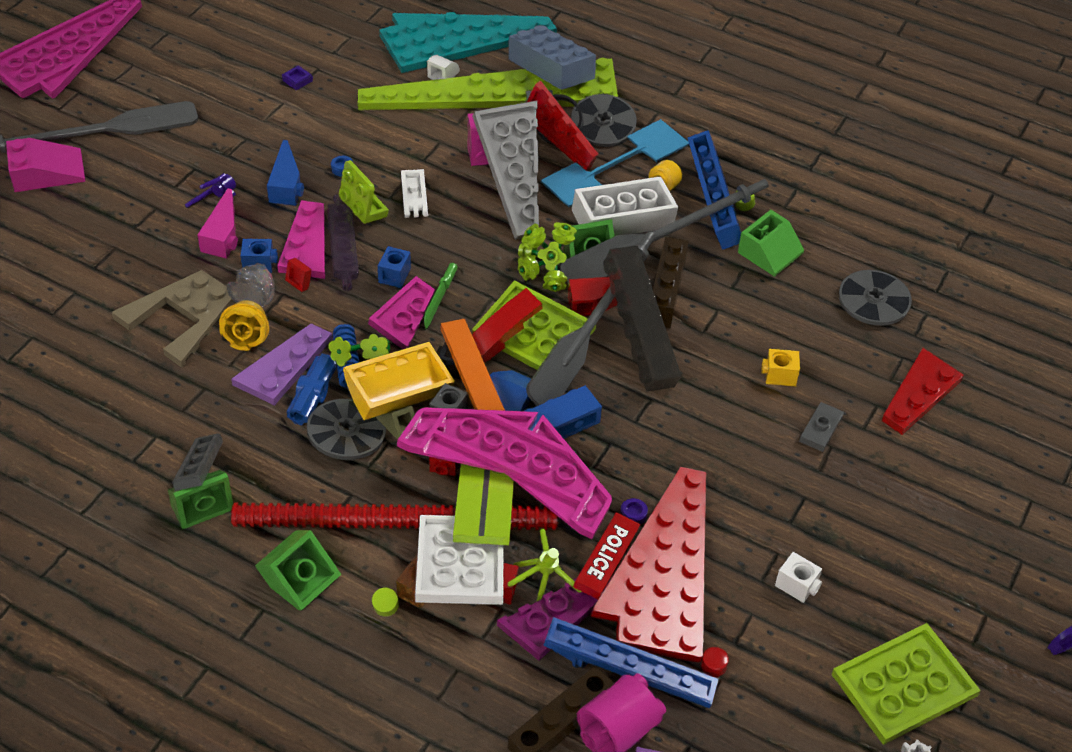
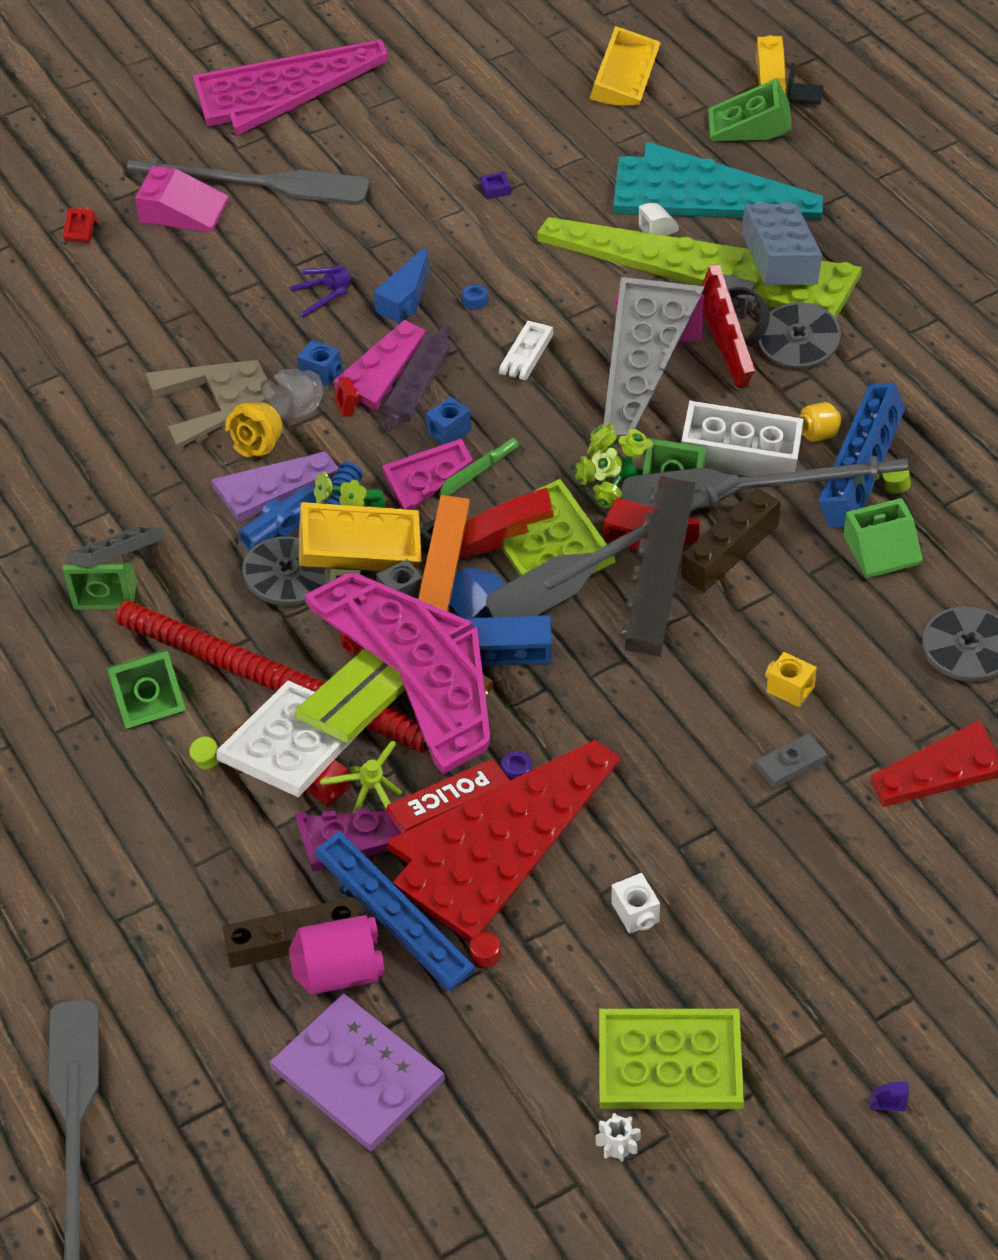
camera: 35 degrees right, 0 degrees up
dark pink slope [198,188,238,259] -> none
lime bracket [339,160,389,224] -> none
dark azure hinge [541,119,689,207] -> none

